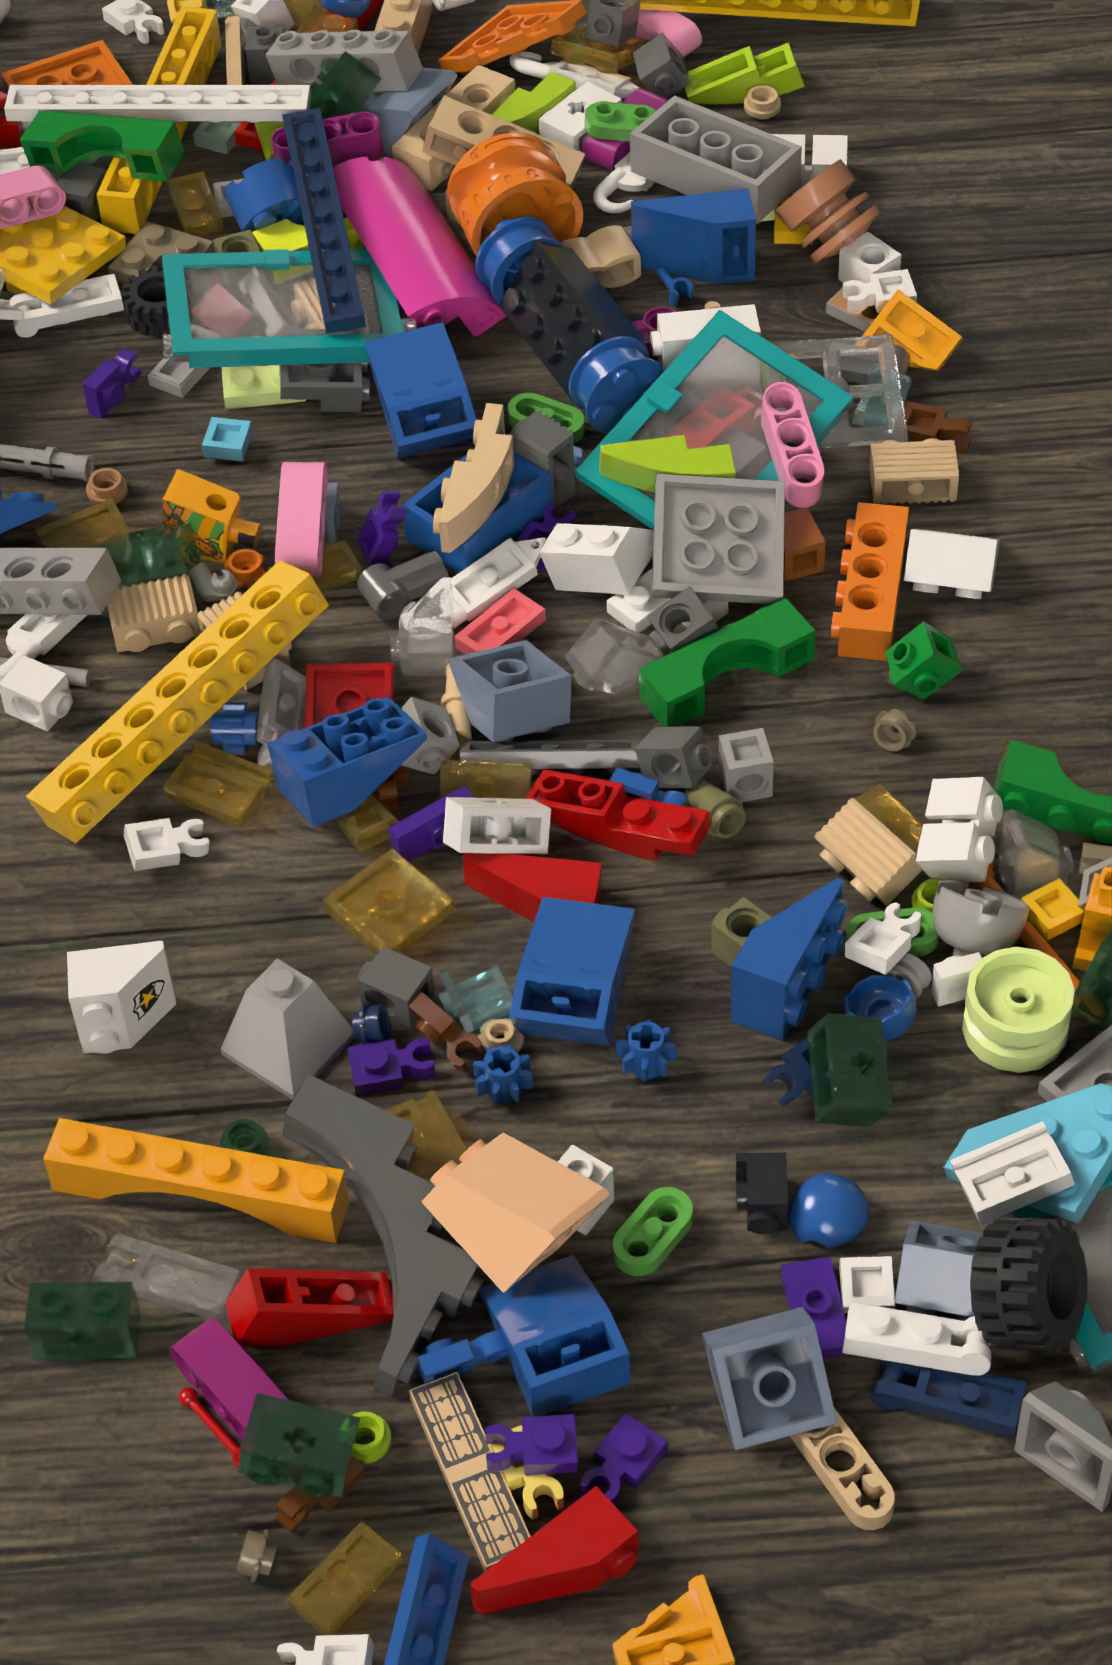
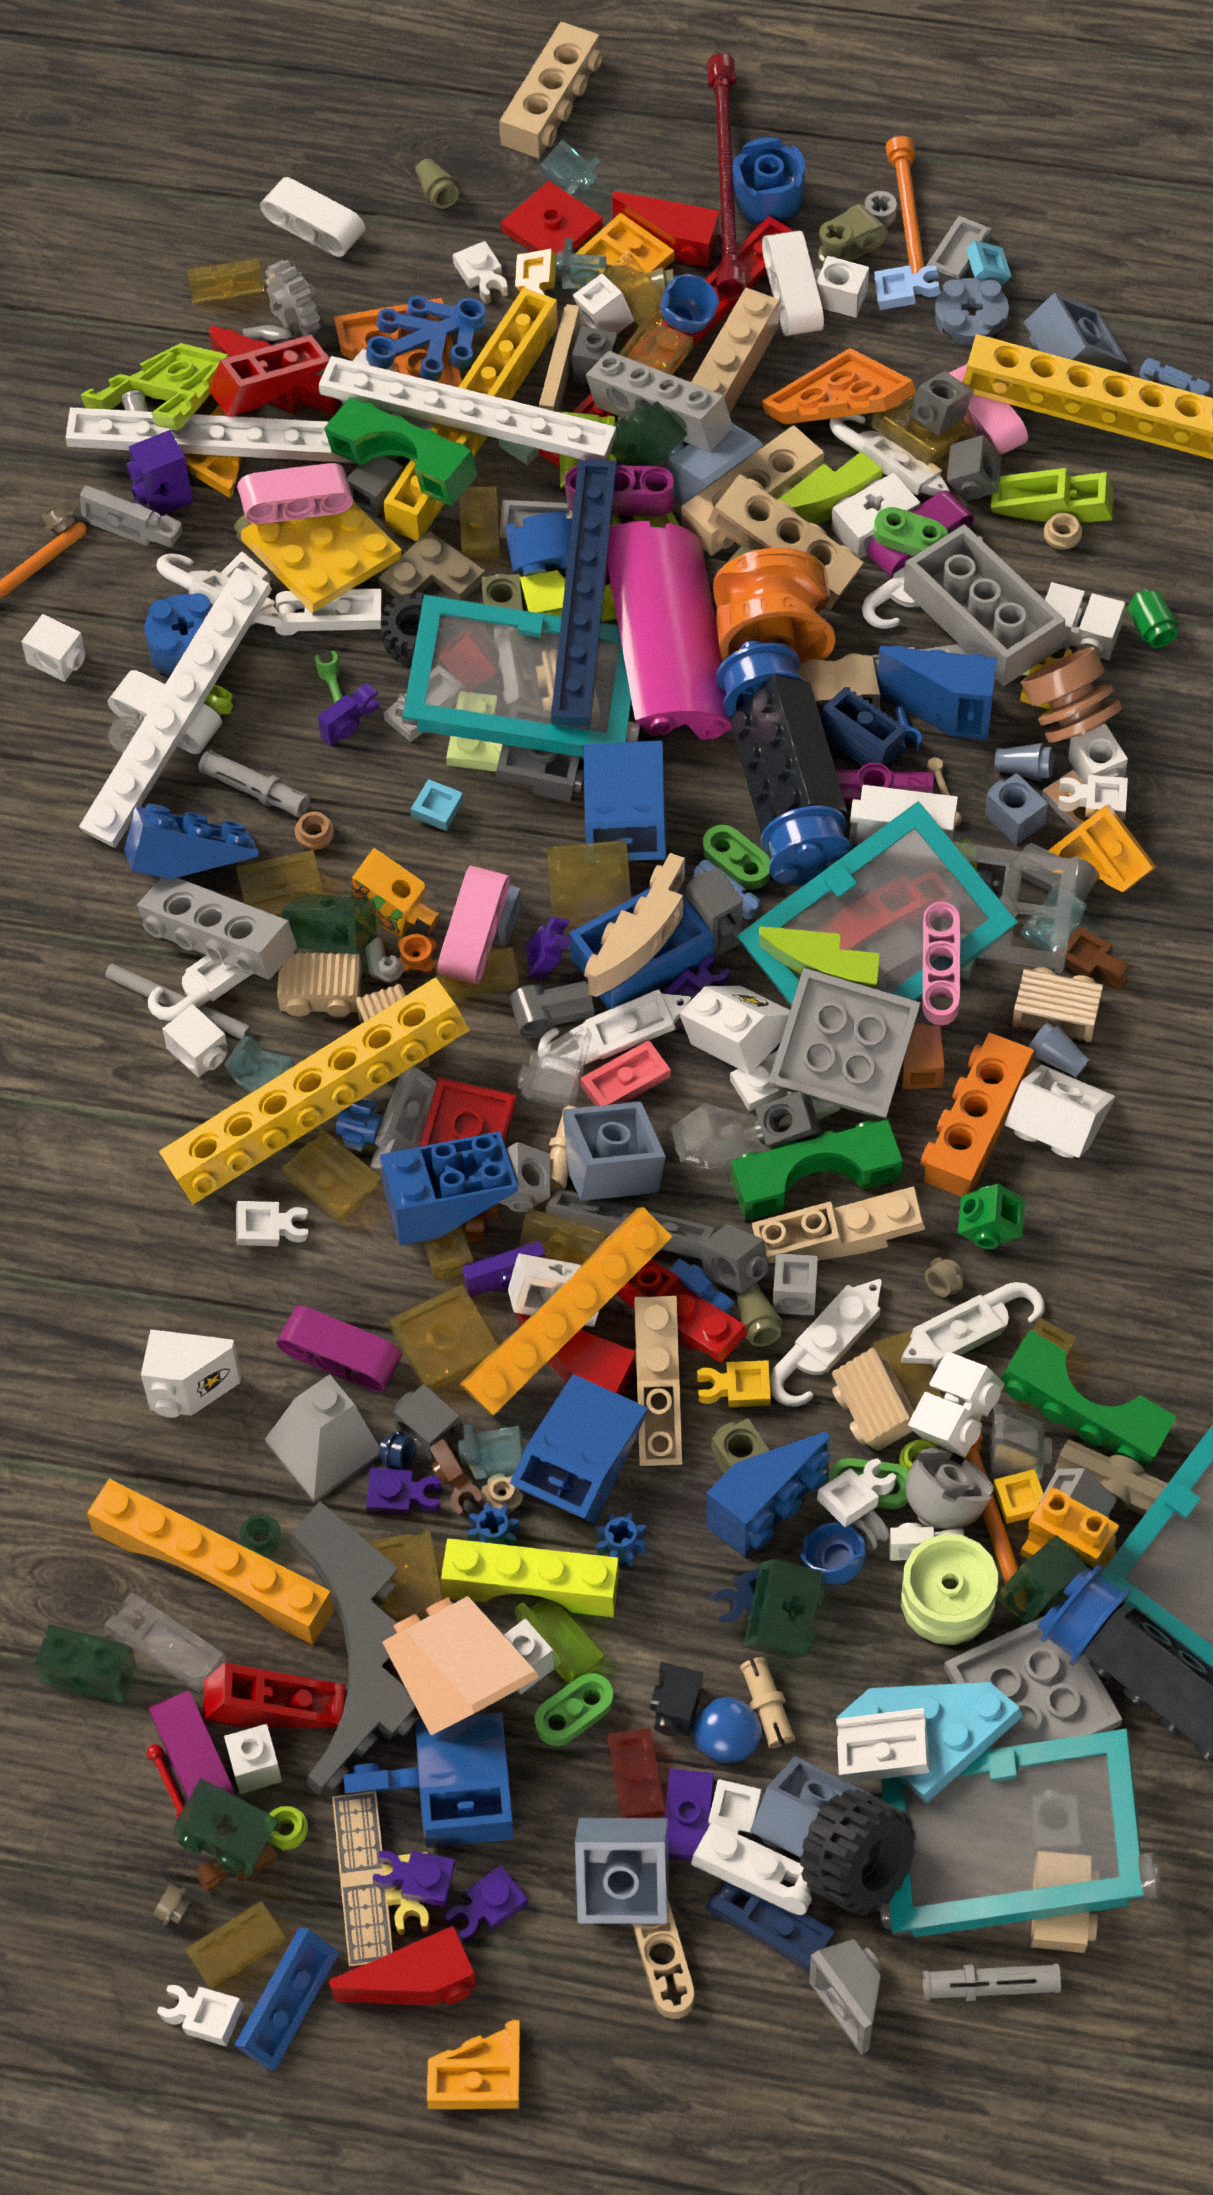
camera: 15 degrees right, 10 degrees up
none -> white brick [224,1724,282,1794]
none -> clear light blue bracket [225,1036,296,1092]
none -> magenta beam [276,1305,403,1393]
none -> bright green hand [315,651,342,703]
none -> blue plant [366,296,488,382]
none -> neon yellow arch [441,1538,619,1617]
none -> light orange arch [460,1207,672,1415]
none -> clear neon green panel [515,1598,605,1685]
none -> clear yellow plate [547,841,631,927]
none -> clear red plate [607,1728,665,1818]
none -> tan slope [634,1296,682,1466]
none -> yellow plate [697,1360,771,1407]
none -> tan pin [740,1657,796,1748]
none -> tan slope [752,1186,925,1263]
none -> white plate [769,1279,881,1407]
none -> dark blue brick [821,687,906,768]
none -> white plate [901,1282,1045,1369]
none -> sand blue brick [985,773,1048,845]
none -> sand blue cone [995,743,1054,782]
none -> sand blue cone [1028,1022,1090,1078]
none -> green brick [1127,590,1178,648]

